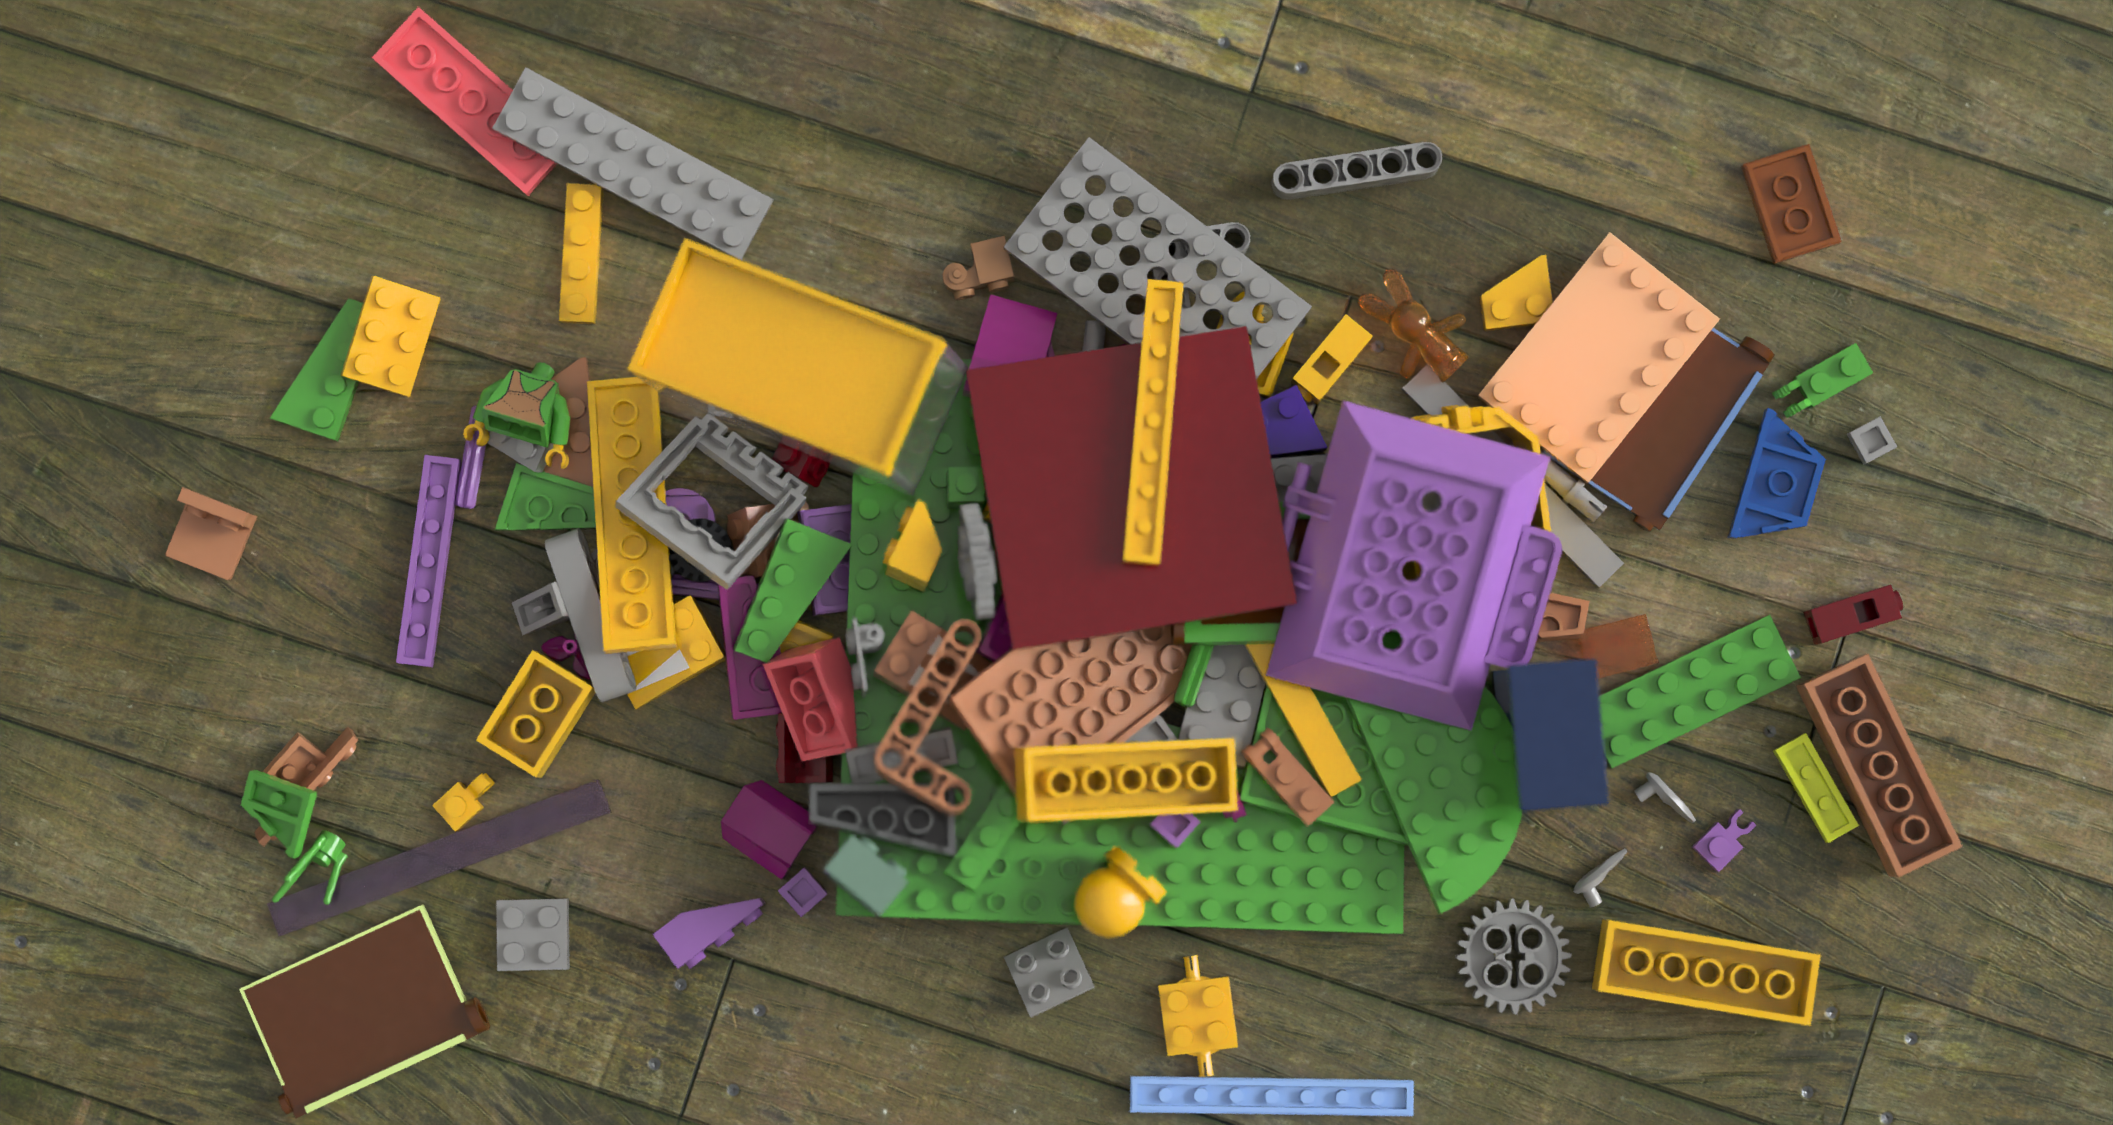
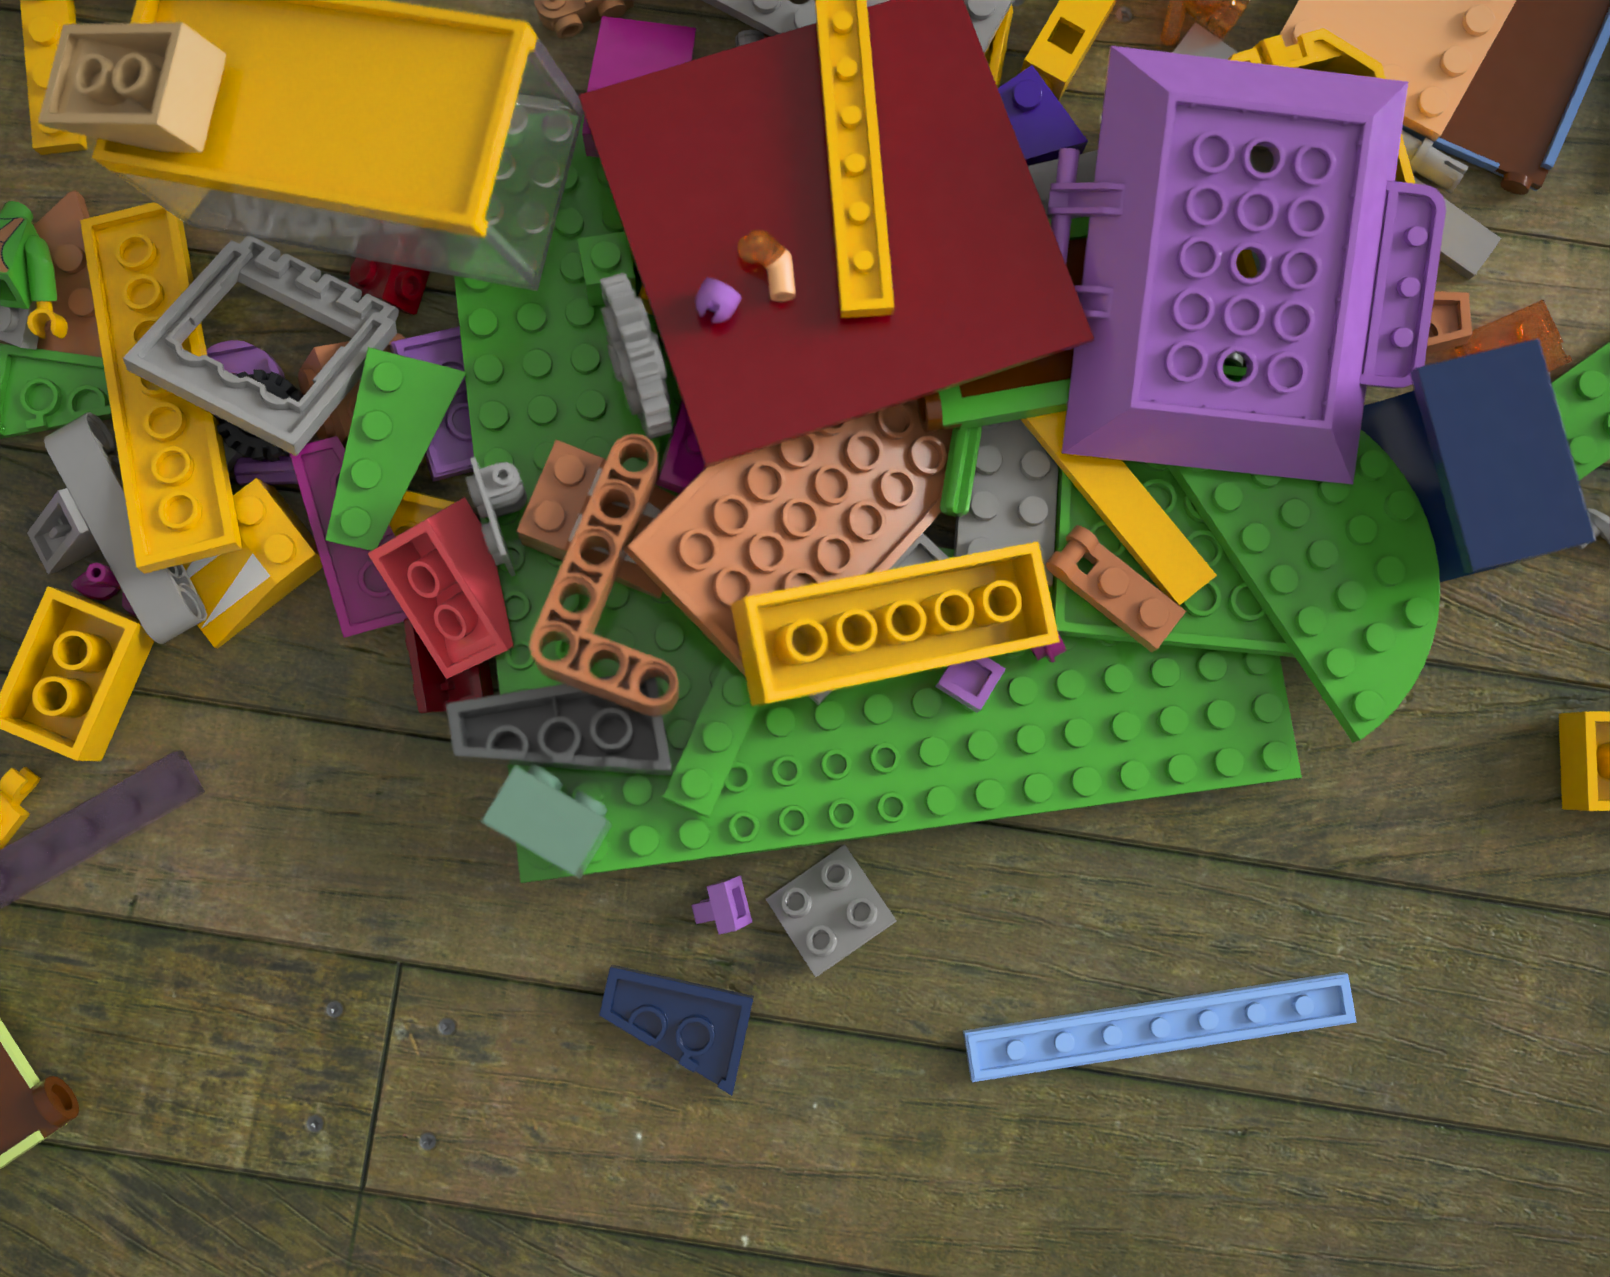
camera: 15 degrees left, 0 degrees up
light grey plate [496,898,570,971] -> none
medium lavender slope [652,898,766,969] -> none
magenta slope [721,780,819,879] -> none
medium lavender plate [778,867,828,917] -> none
light grey plate [845,727,958,784] -> none
yellow slope [883,500,942,592] -> none
yellow tile [1075,846,1166,939] -> none
yellow plate [1158,955,1238,1077] -> none
light grey gear [1455,898,1572,1014] -> none
light grey bar [1573,848,1627,907] -> none
none -> tan slope [38,22,227,153]
none -> dark blue wing [599,965,754,1096]
none -> medium lavender tile [691,875,752,935]
none -> medium lavender hinge [695,278,741,323]
none -> arm [738,230,796,302]

